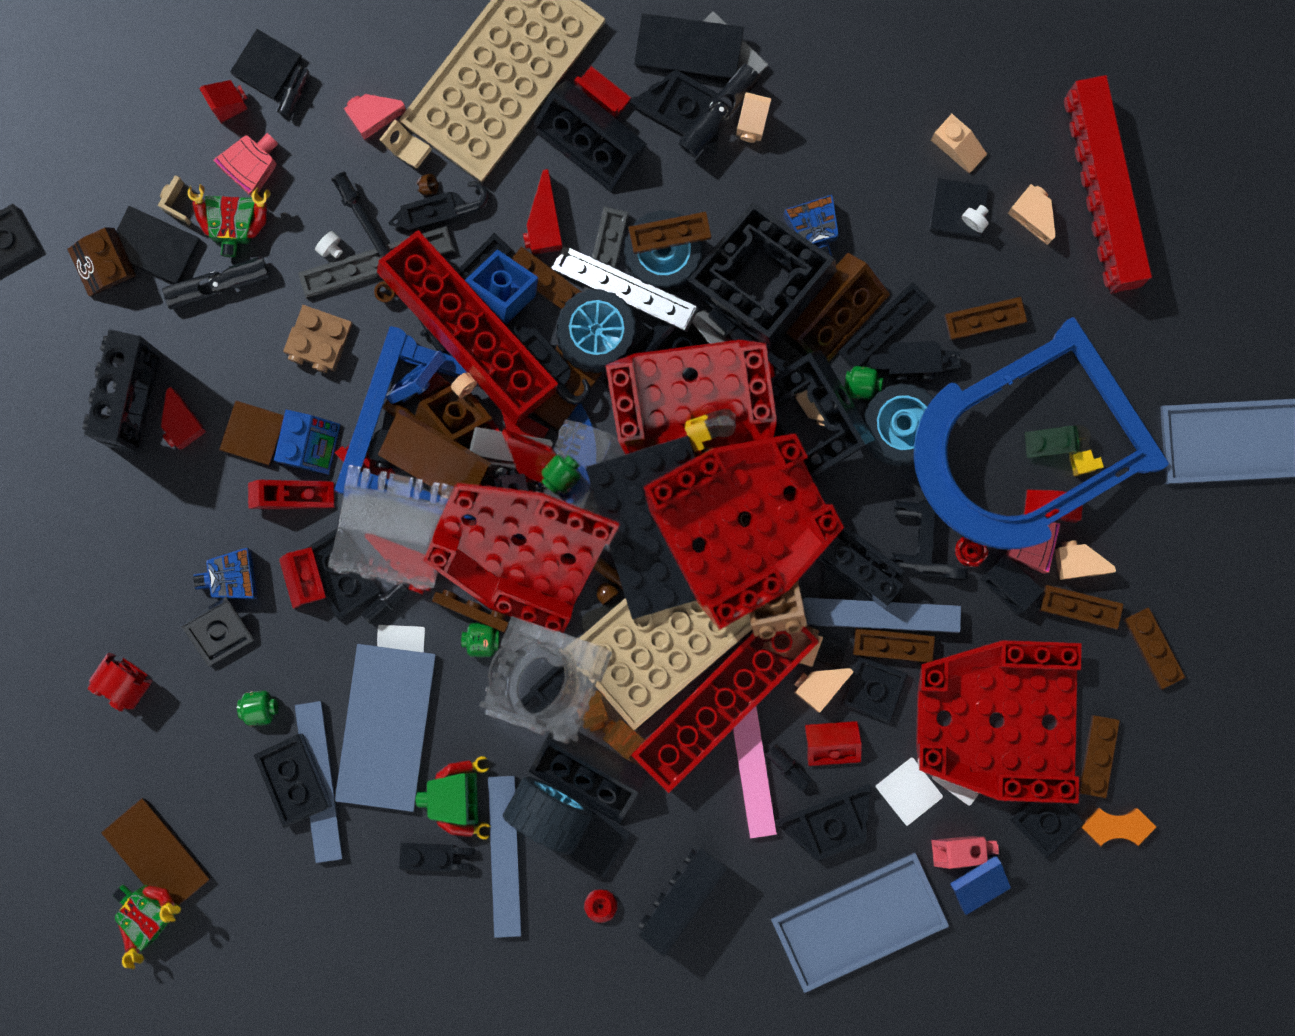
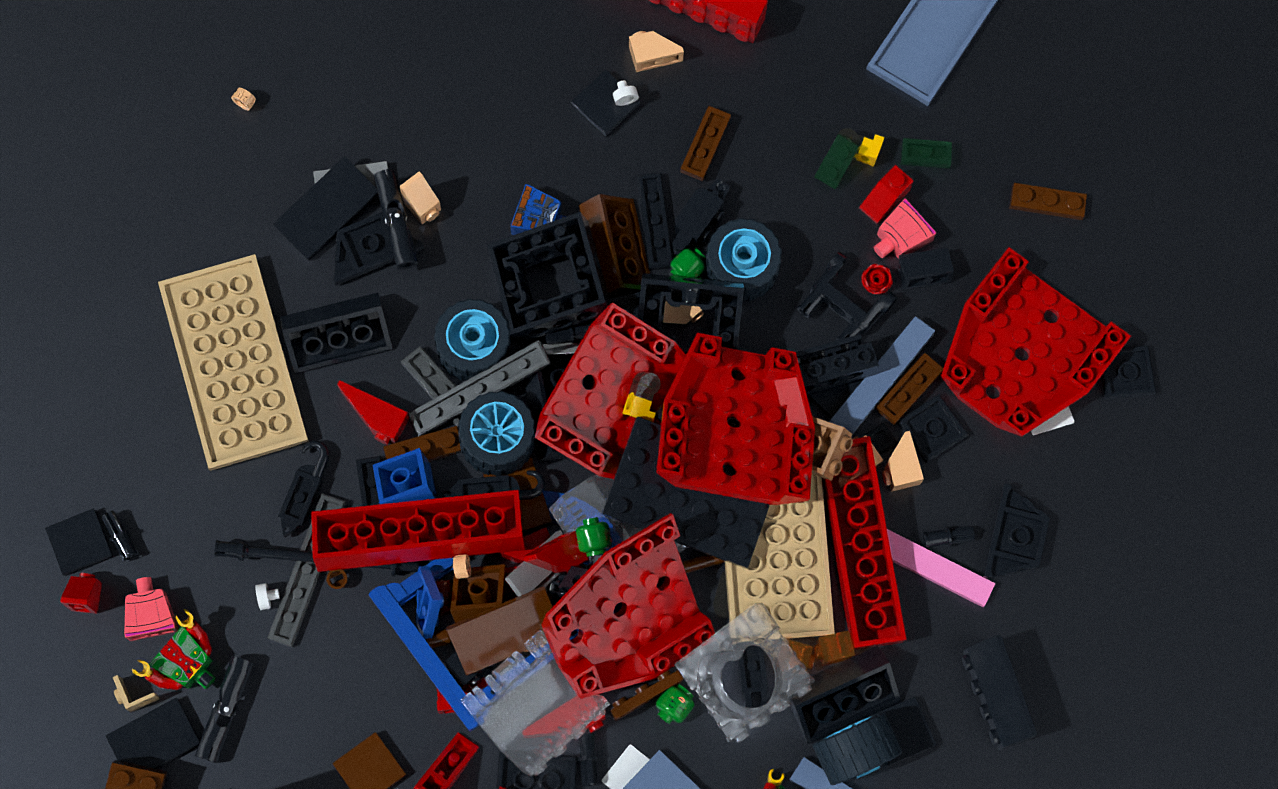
camera: 55 degrees left, 10 degrees down
blue slope [274,410,341,475] -> none
medium nougat plate [283,305,353,373] -> none
coral slope [344,94,406,140] -> none
tan bracket [380,120,432,169] -> none
reddish brown hinge [416,174,438,196] -> none
red panel [574,66,631,119] -> none
red plate [584,890,618,923] -> none
reddish brown hinge [596,583,619,606] -> none
reddish brown plate [628,212,711,254] -> none
sand blue tile [771,853,949,993] -> none
red panel [805,721,861,766] -> none
white sticker [876,758,943,825] -> none
blue door [914,317,1169,550] -> none
light nougat slope [931,114,987,174] -> none
coral torso [931,836,999,869] -> none
blue tile [951,856,1011,915] -> none
reddish brown plate [1039,585,1123,630] -> none
light nougat slope [1055,540,1116,580] -> none
reddish brown plate [1079,715,1120,798] -> none
orange tile [1081,808,1156,846] -> none
none -> clear green plate [901,138,952,169]

